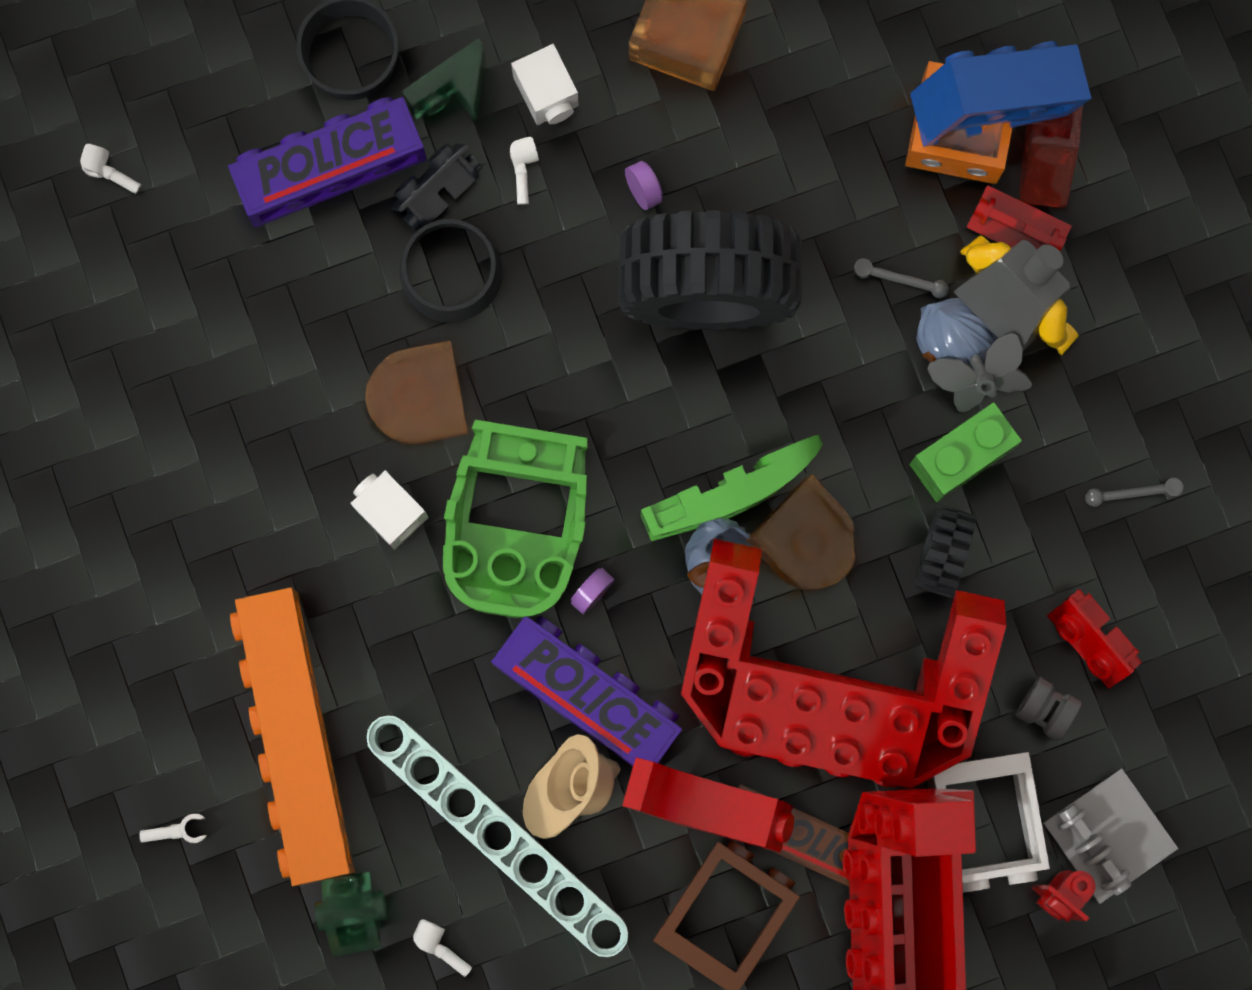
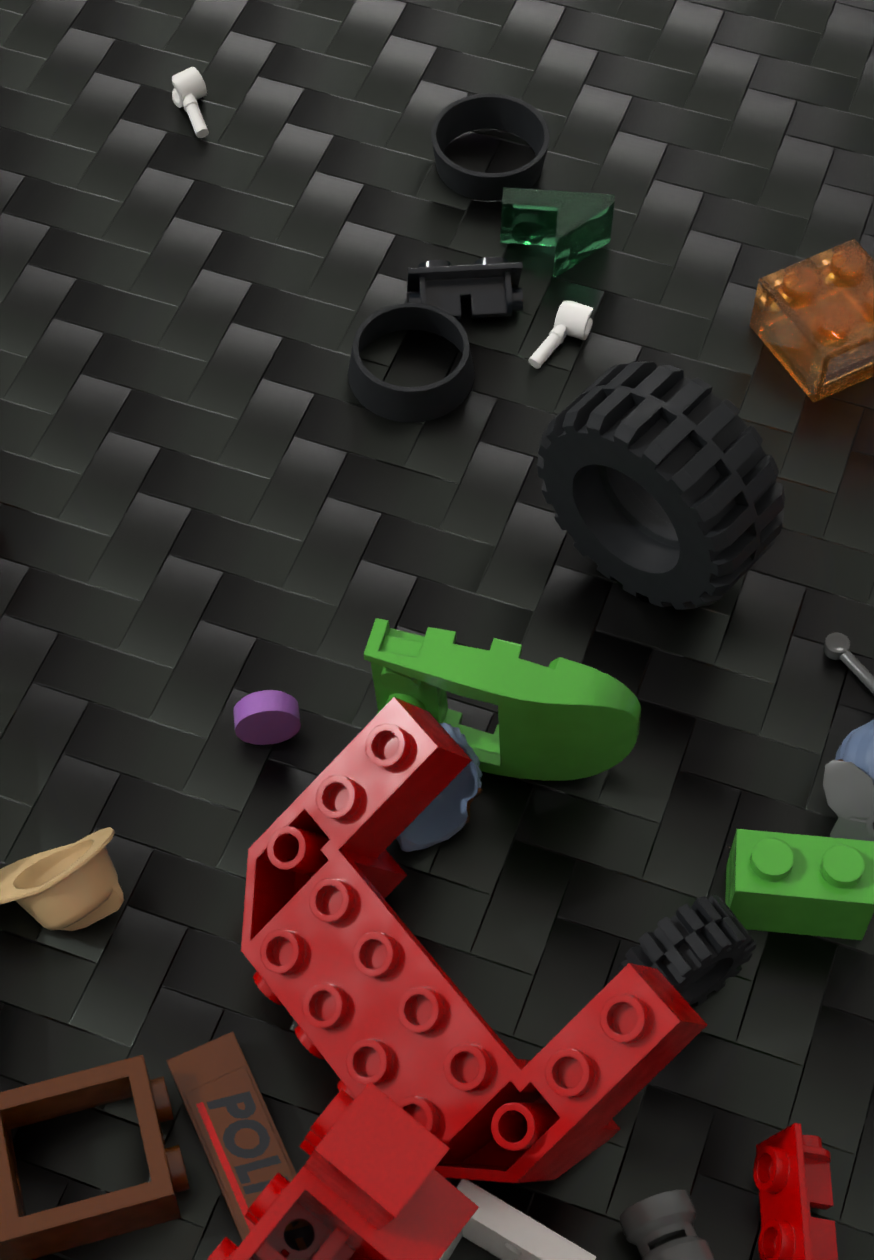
camera: 40 degrees right, 25 degrees down
dark purple brick [228,97,427,228] -> none
white brick [351,470,429,550] -> none
clear orange tile [365,341,468,444] -> none
bright green slope [443,420,587,618] -> none
dark purple brick [491,615,682,767] -> none
white brick [511,44,579,125] -> none
red arch [622,757,794,853] -> none
clear orange tile [746,475,856,590] -> none

